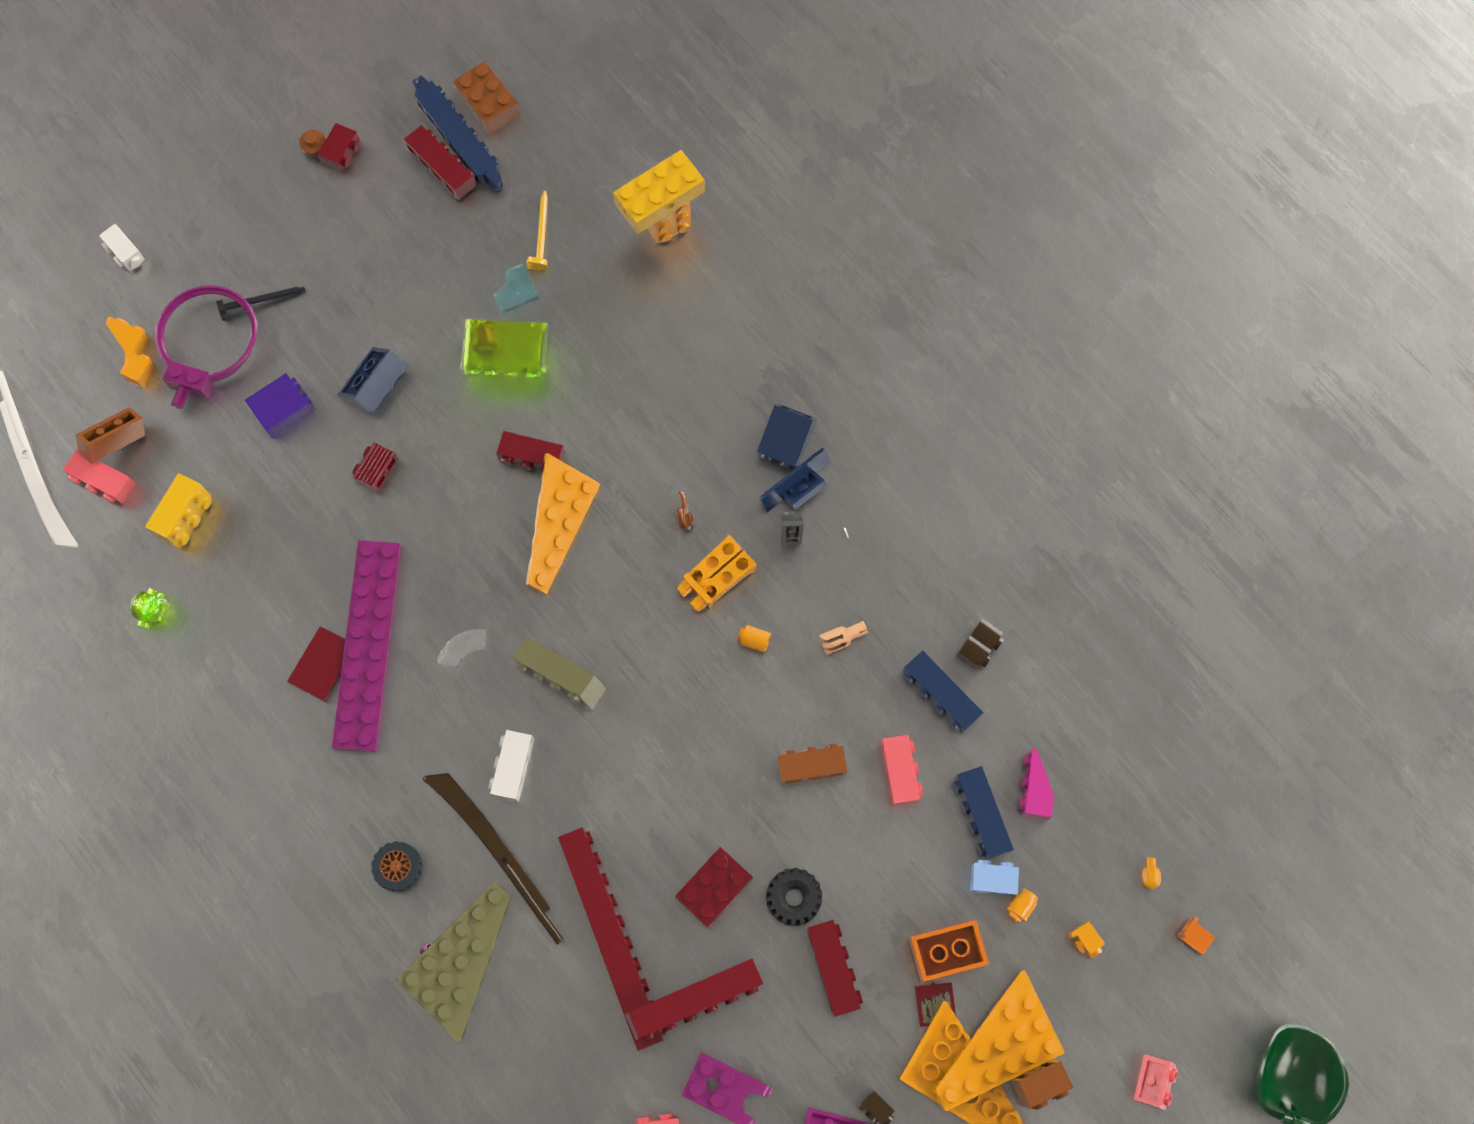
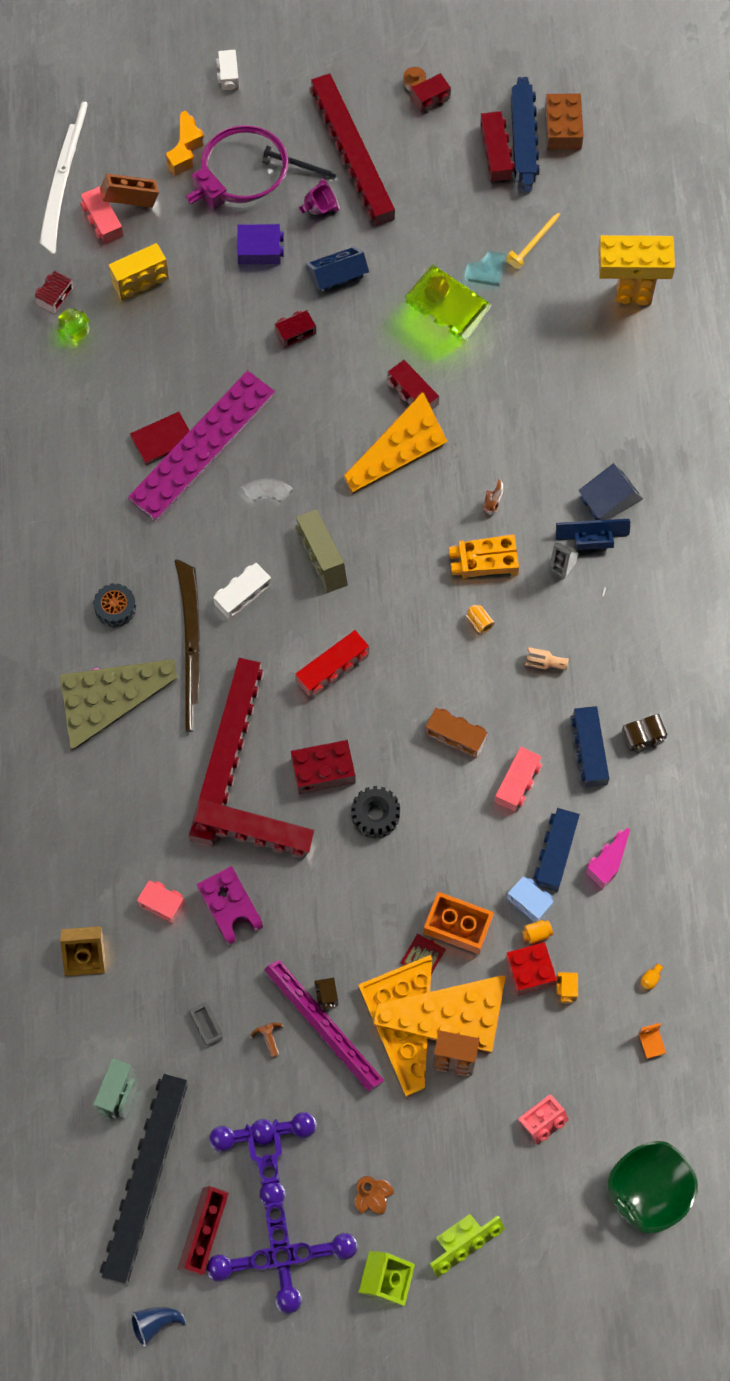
camera: 35 degrees right, 5 degrees down
dark red brick [807,920,863,1017] -> none
none -> dark red brick [35,270,74,314]
none -> red brick [295,630,369,697]
none -> magenta helmet [298,178,340,215]
none -> dark red brick [309,73,395,226]
none -> red brick [505,942,557,996]

